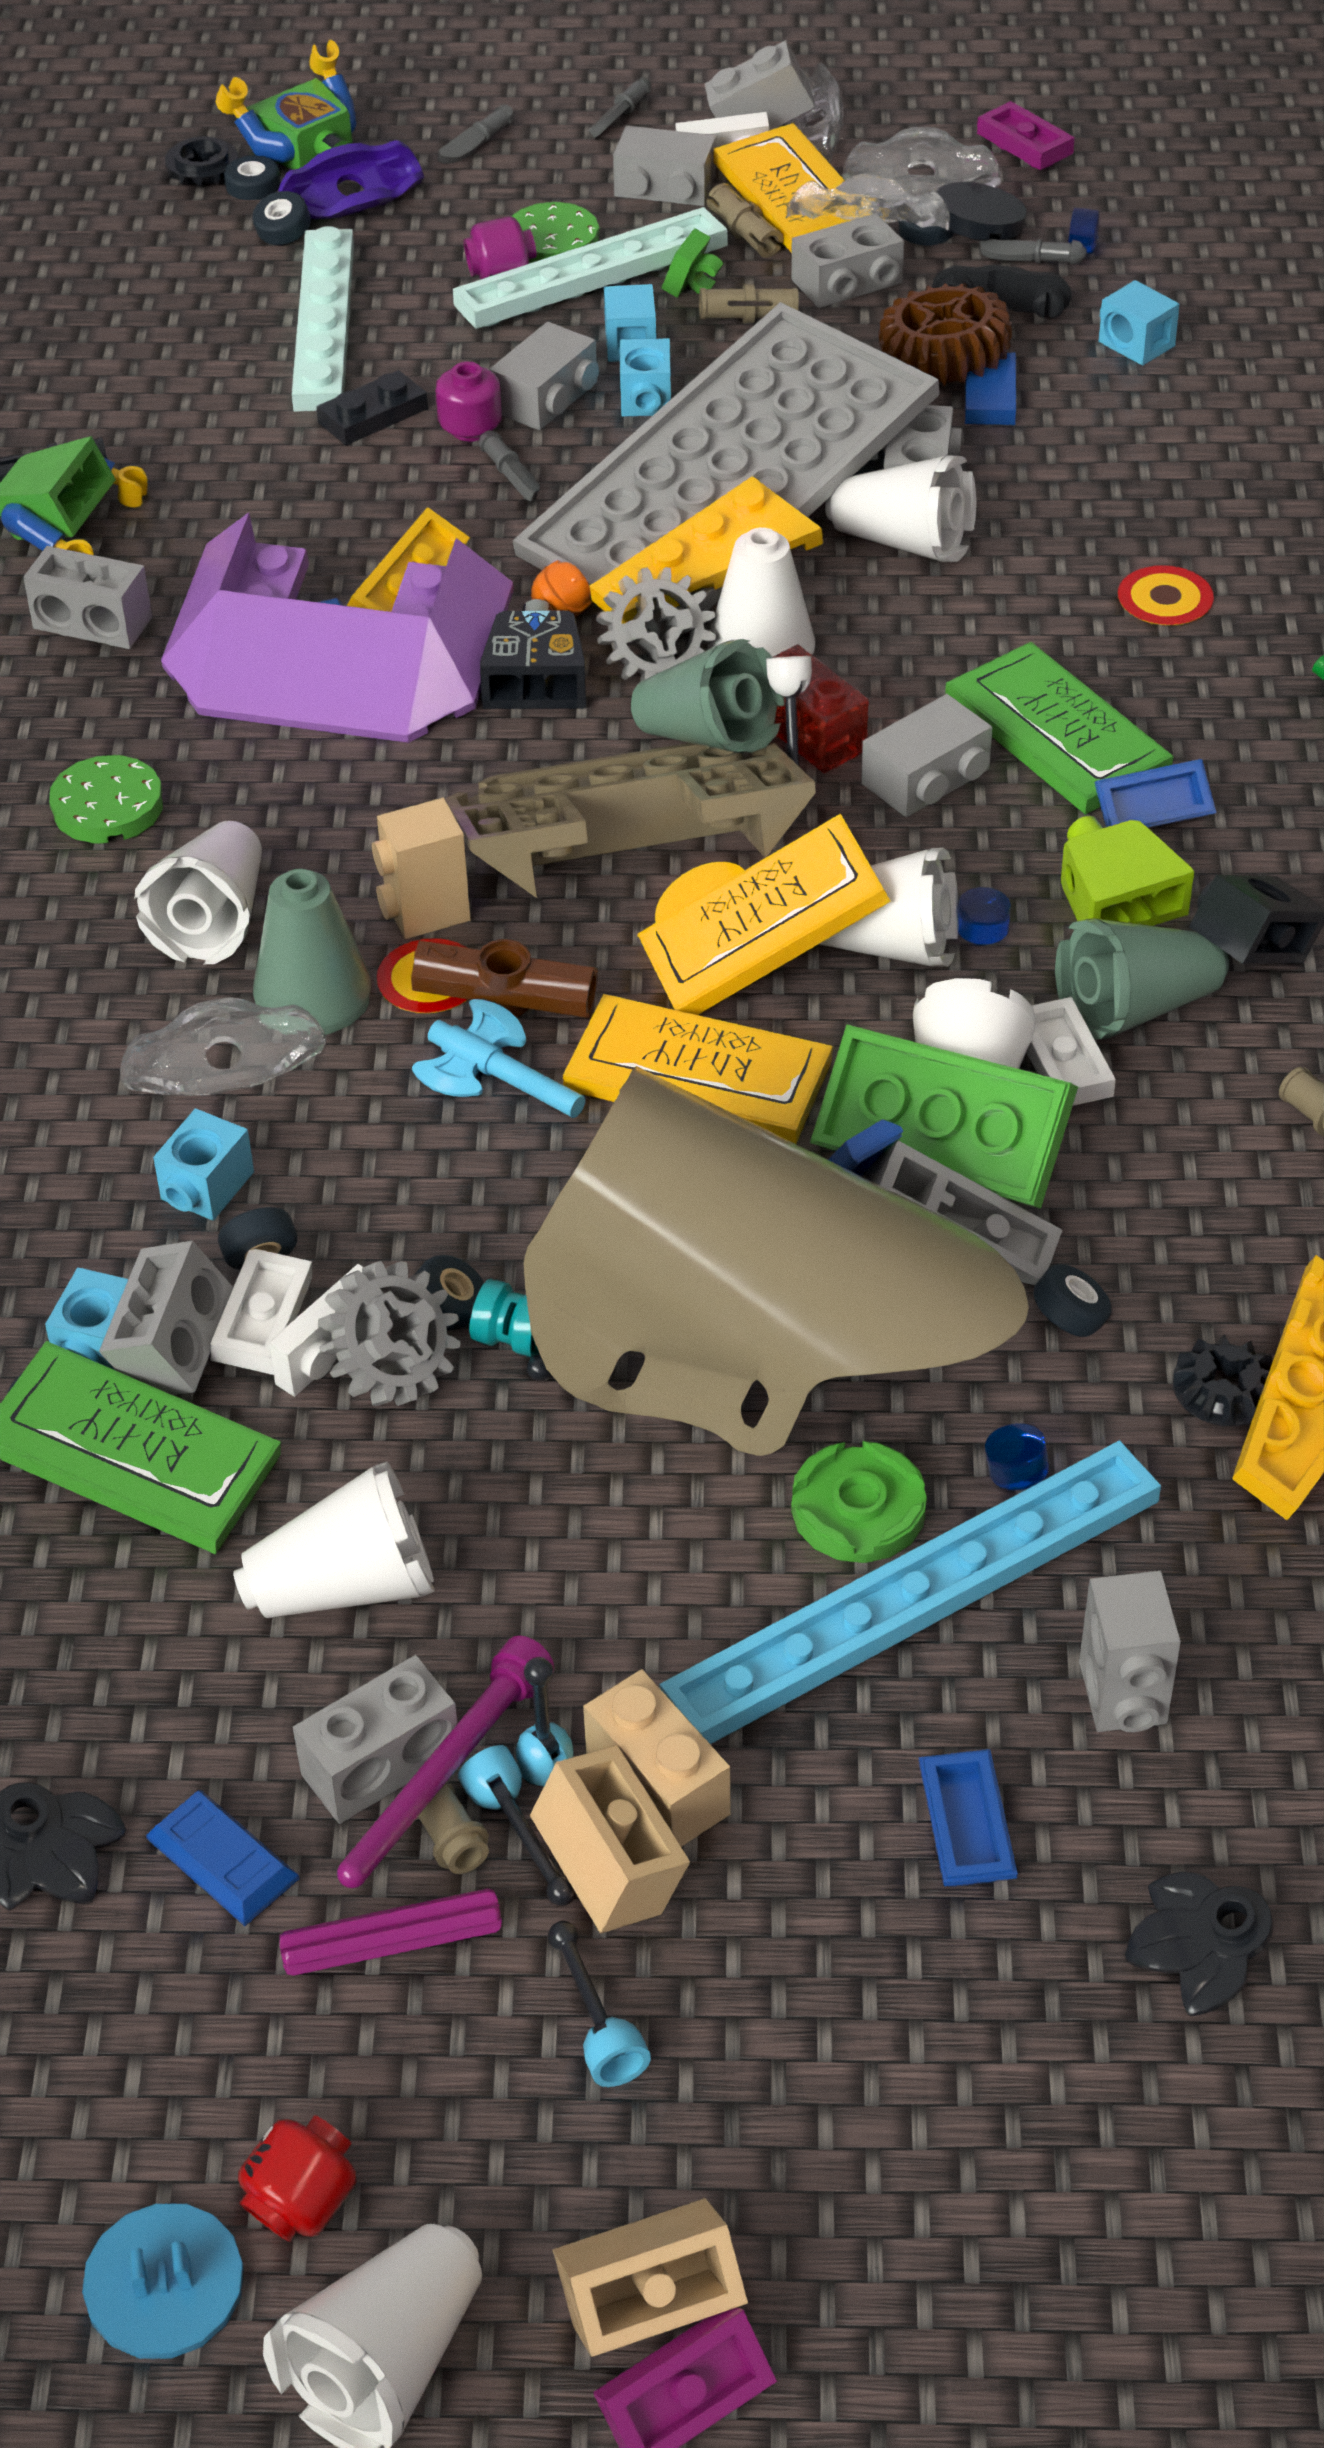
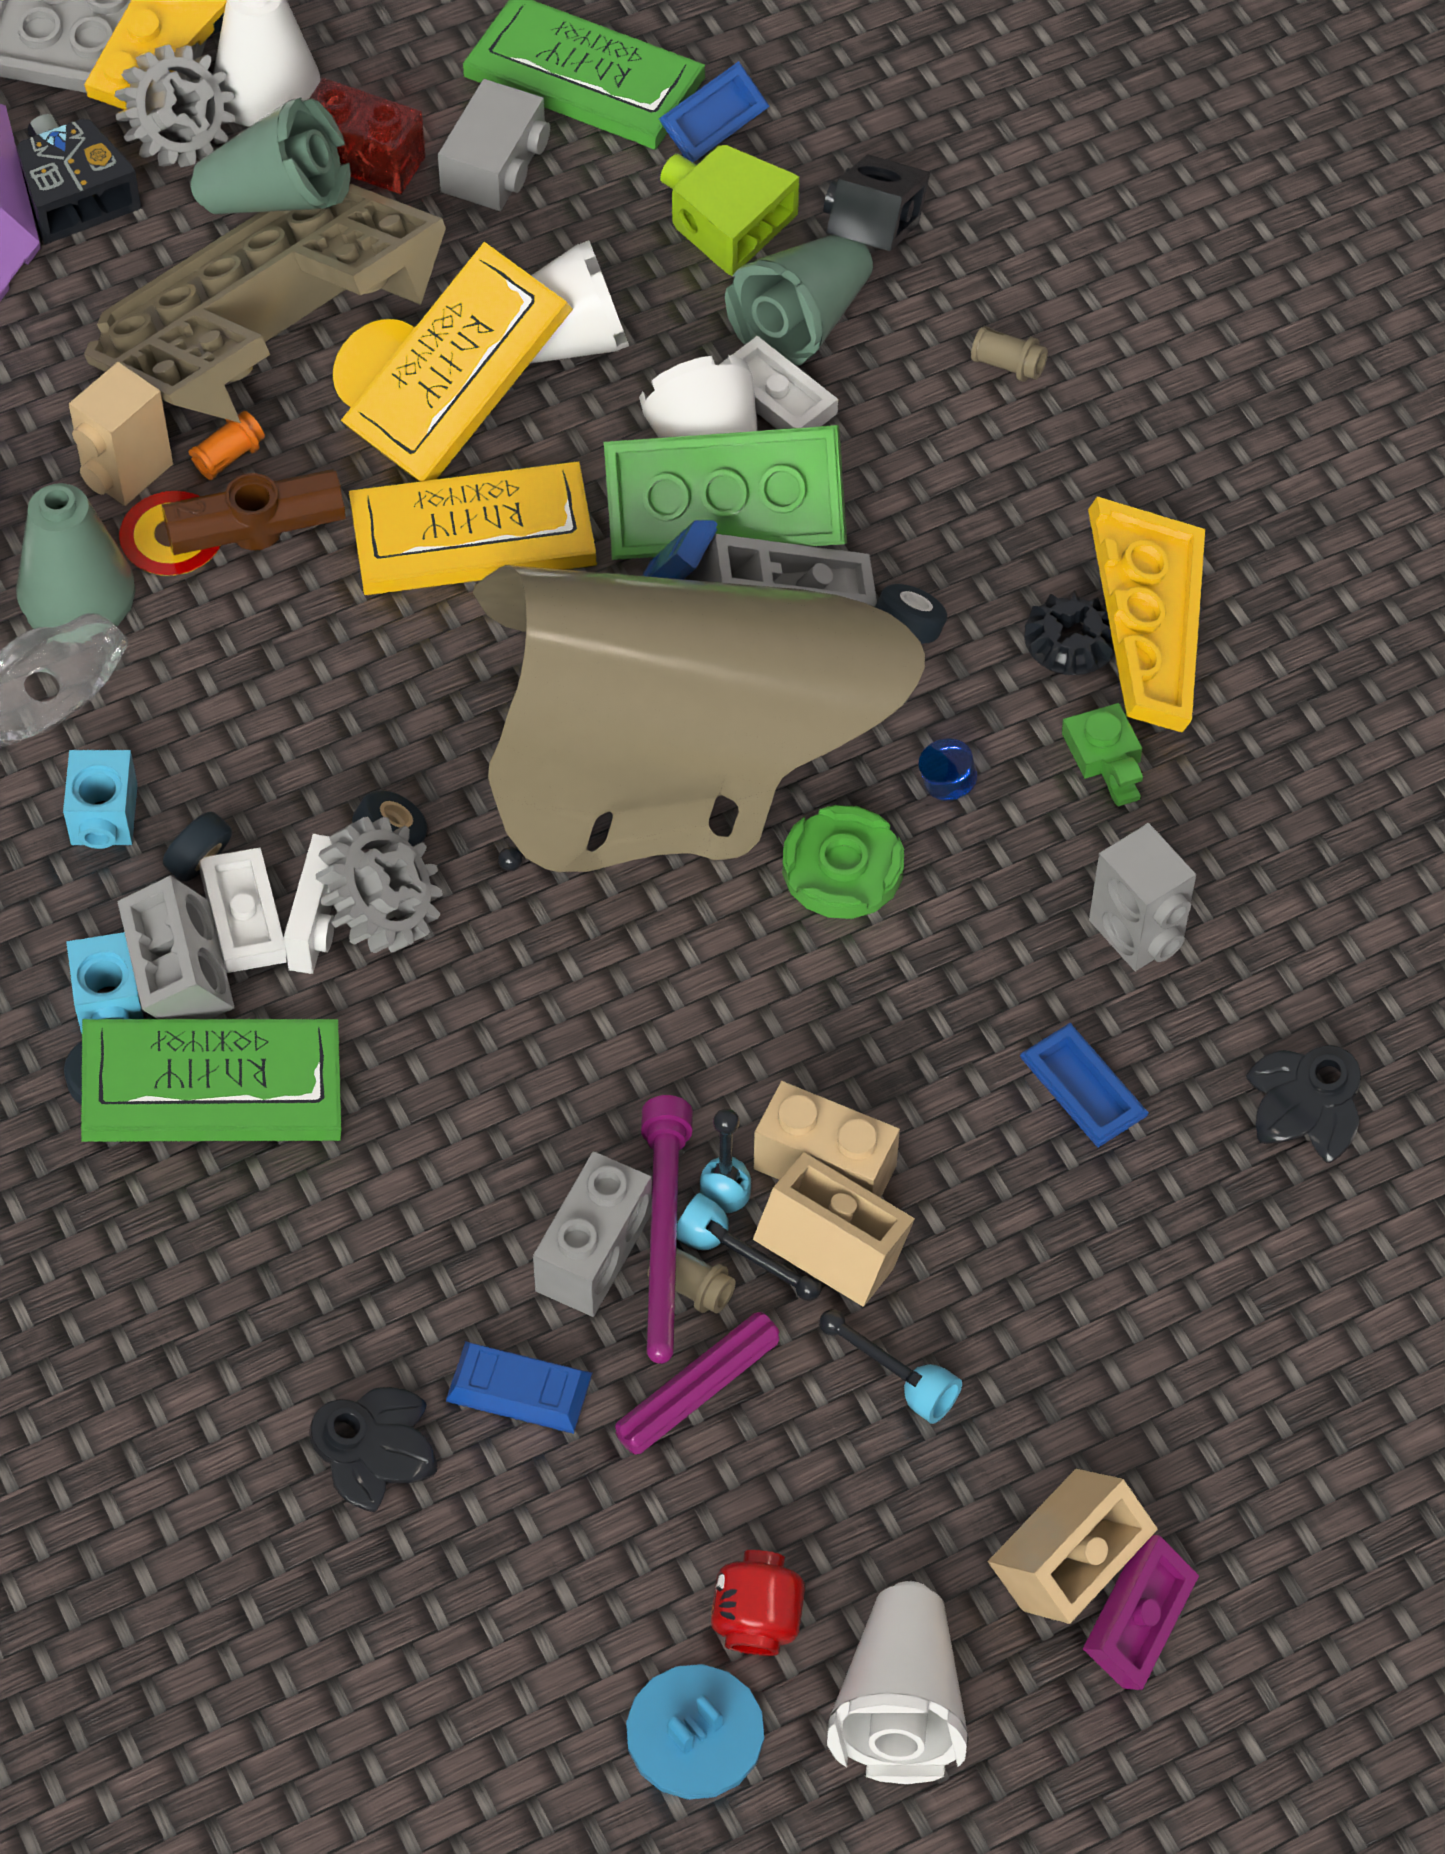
camera: 30 degrees left, 10 degrees up
white cone [233,1461,435,1618] -> none
medium azure piece [412,999,585,1118] -> none
teal wheel [469,1278,540,1358] -> none
orange piece [531,560,591,617] -> none
medium azure plate [659,1440,1161,1744] -> none
white hinge [766,656,812,767] -> none
clear blue piece [958,887,1011,945] -> none
none -> orange pin [188,410,265,480]
none -> bright green plate [1062,703,1143,806]

